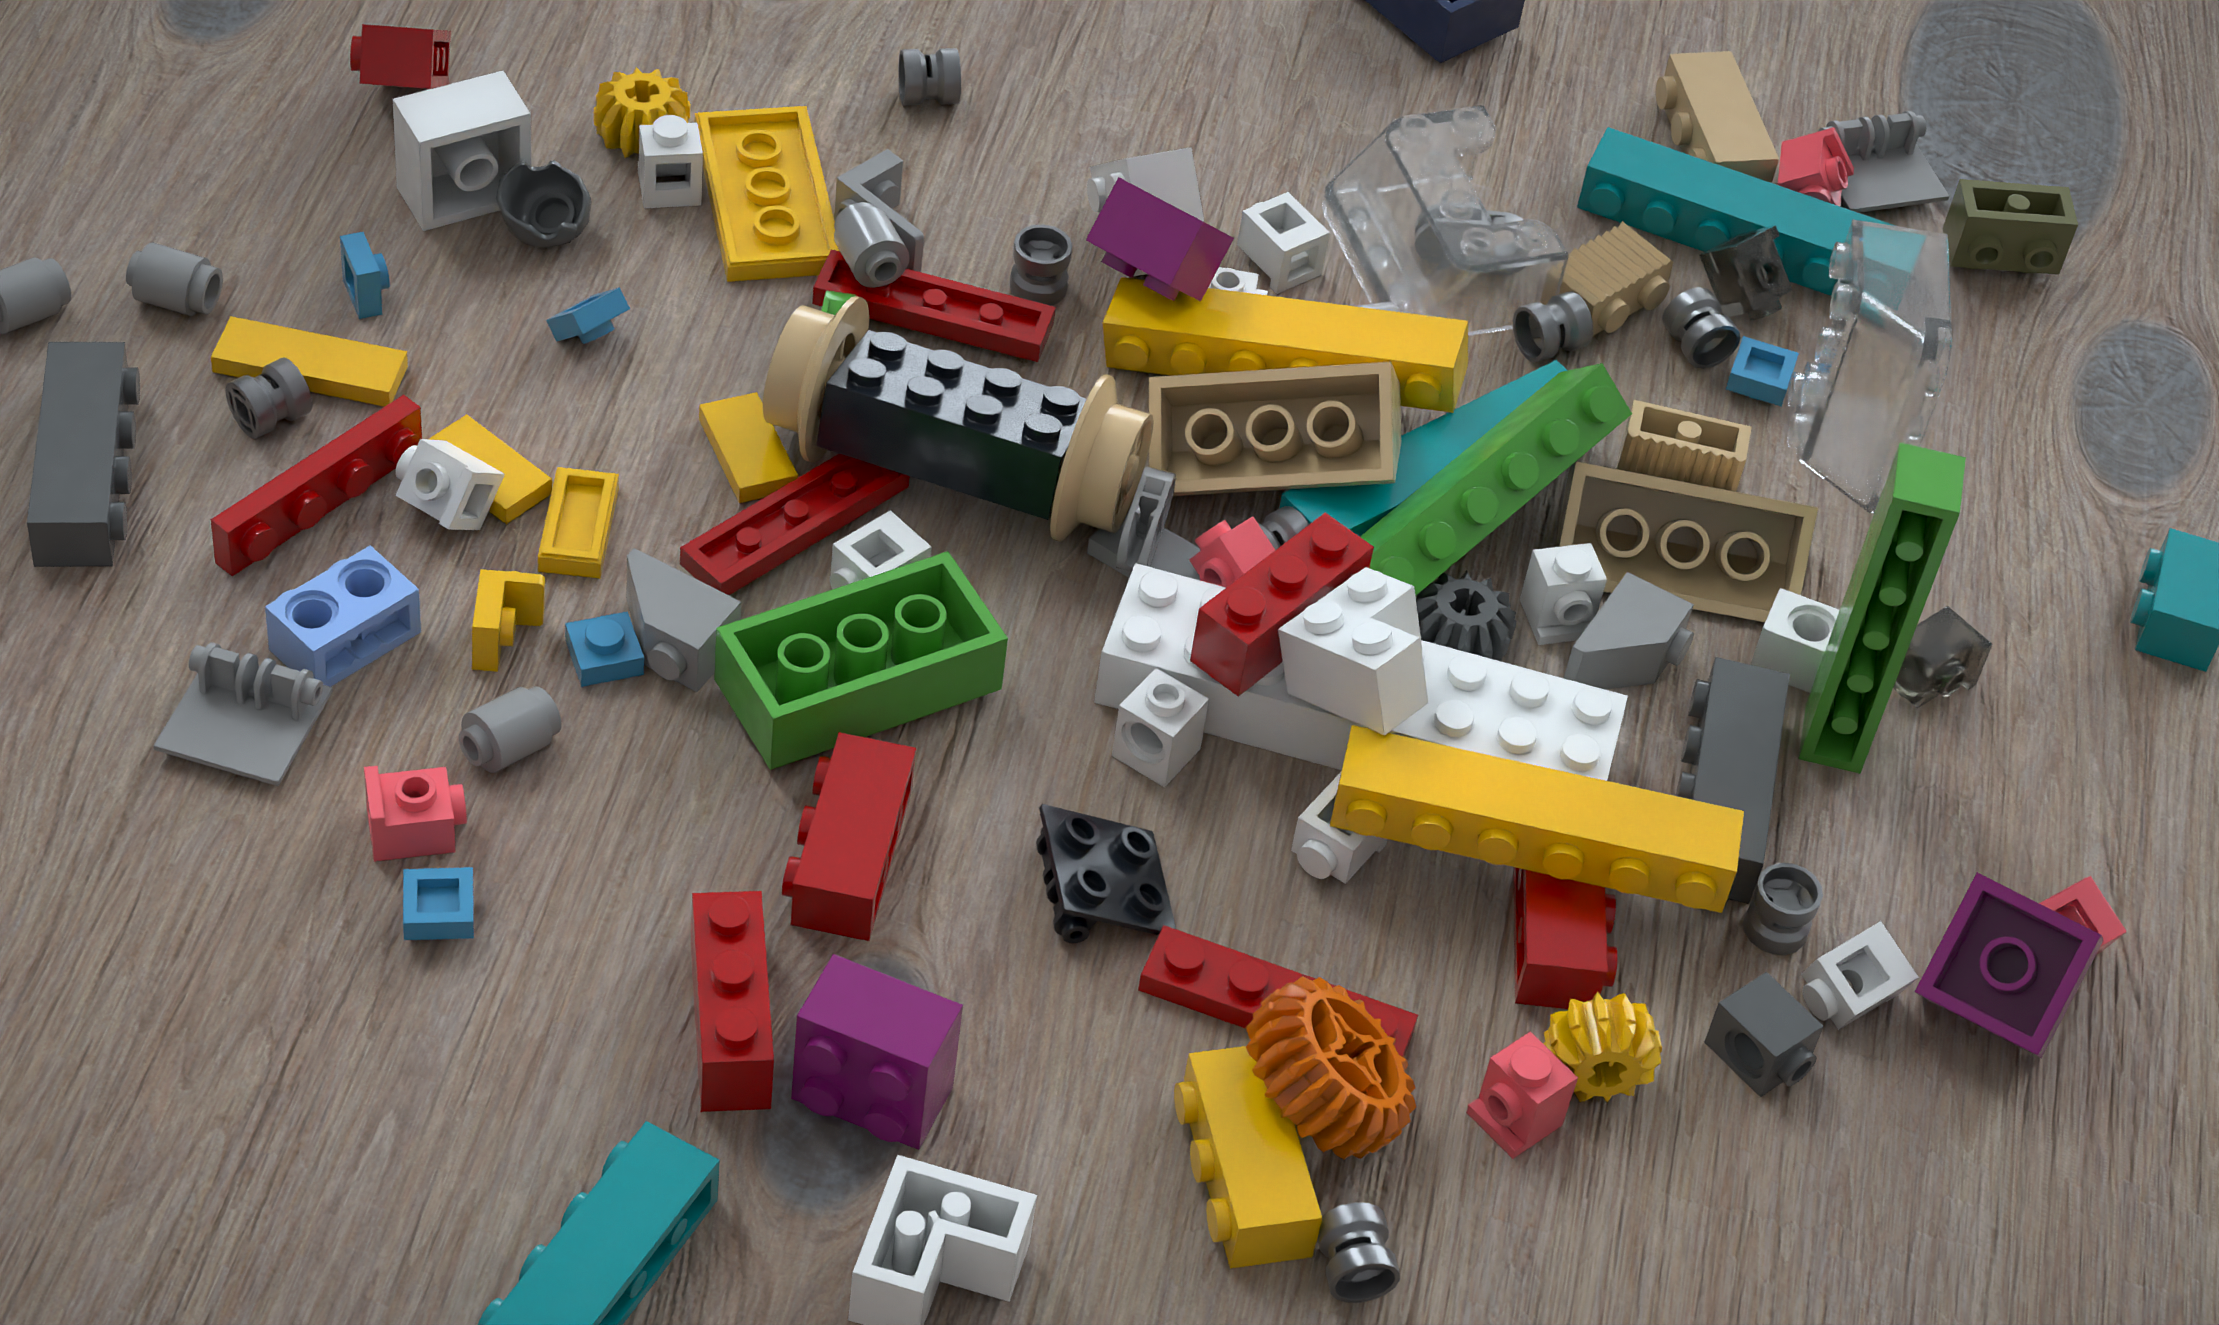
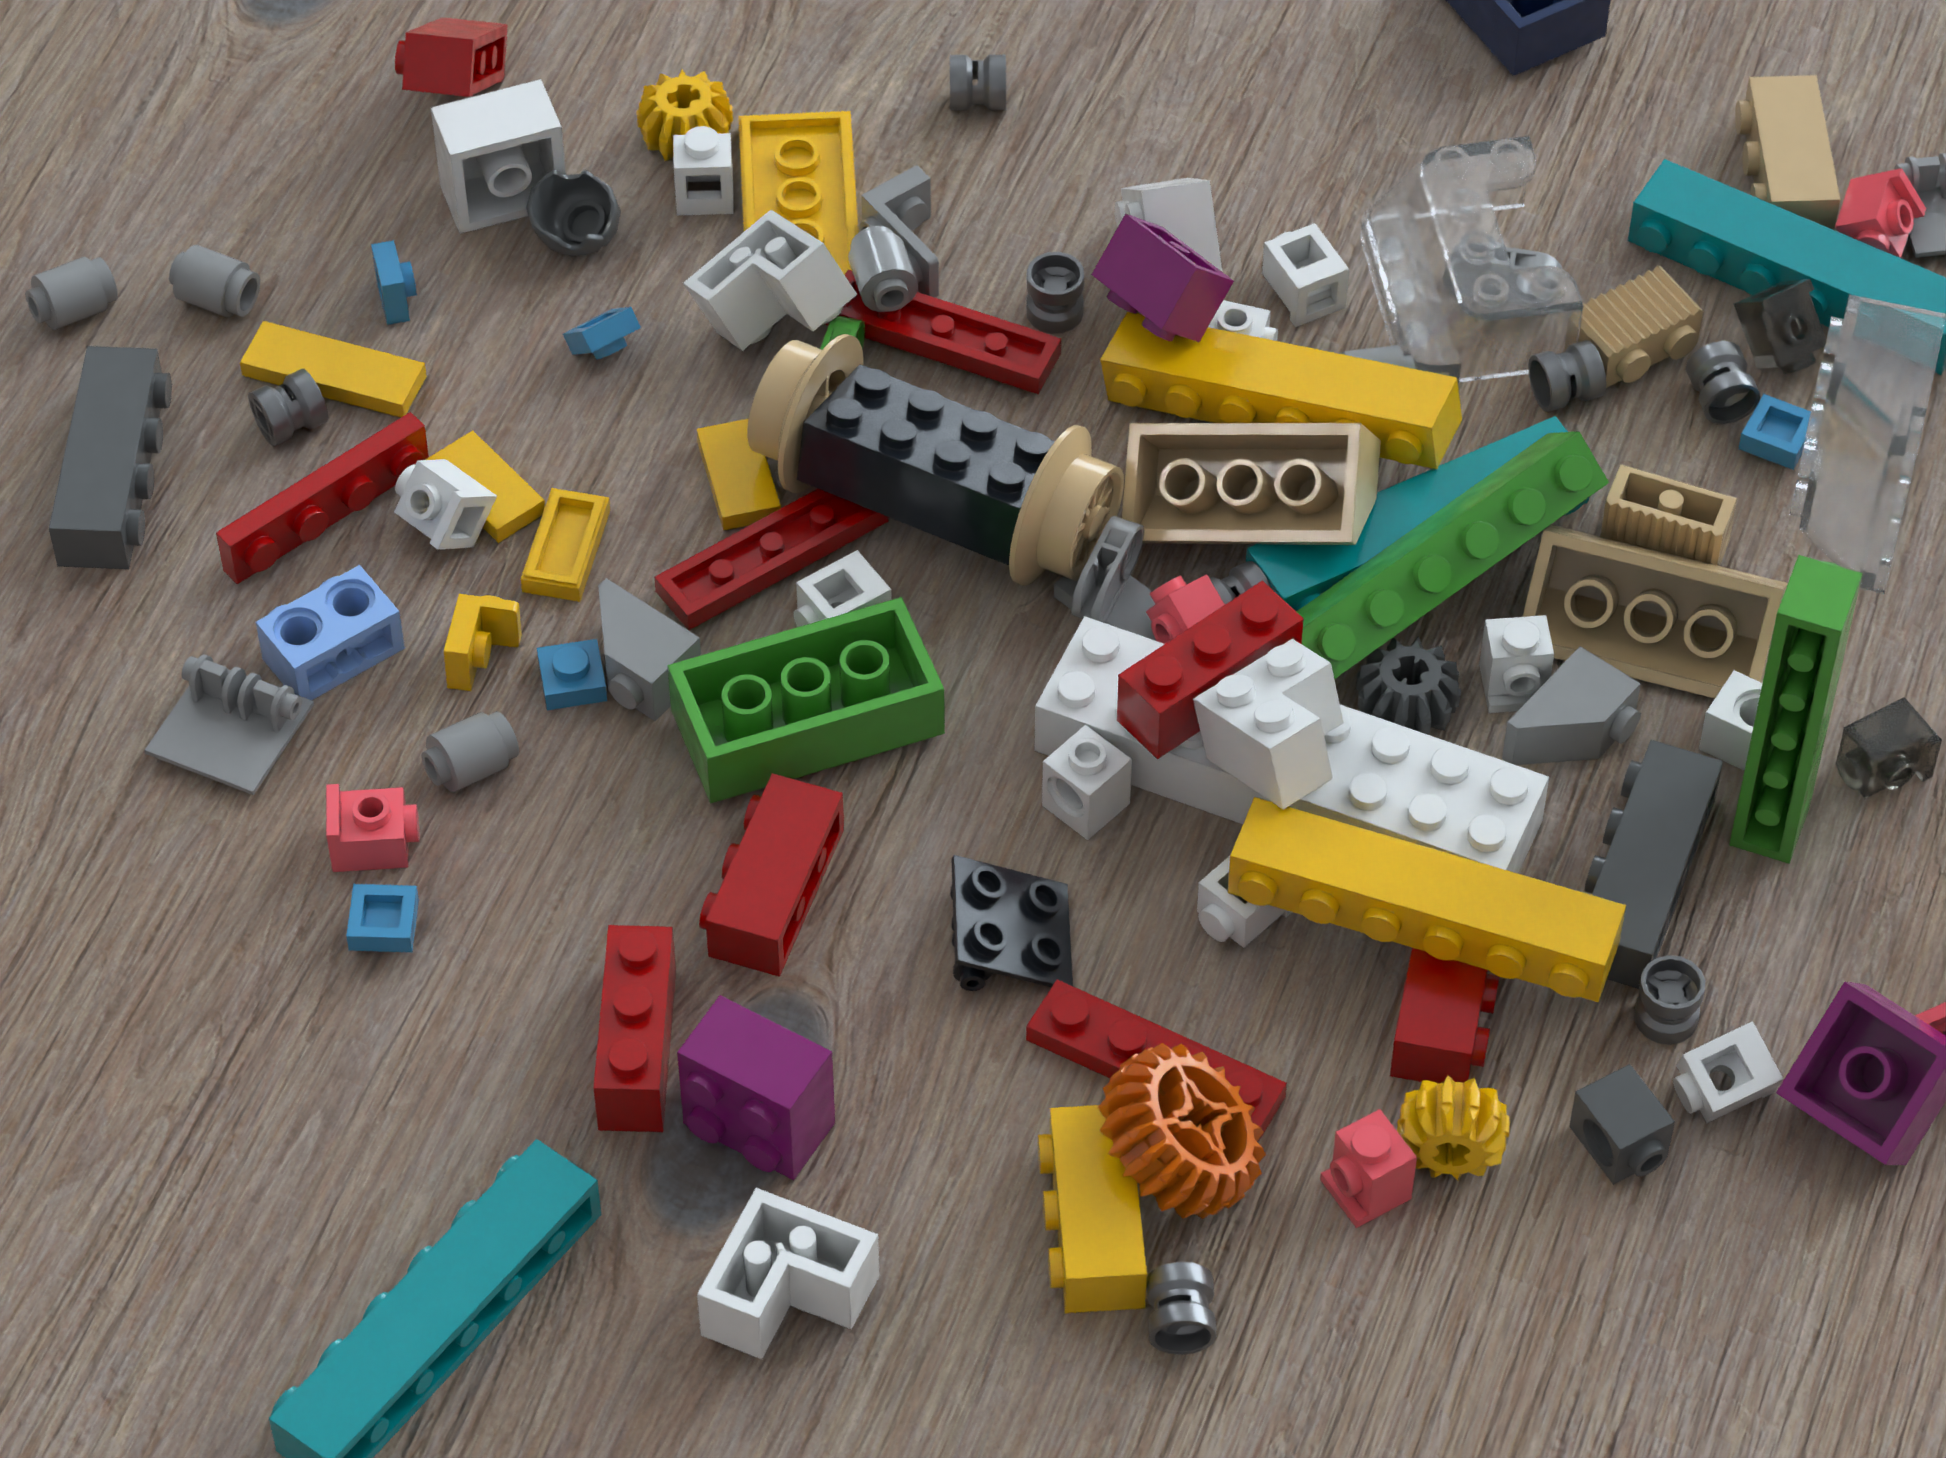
camera: 15 degrees right, 5 degrees up
none -> white brick [683,210,857,351]

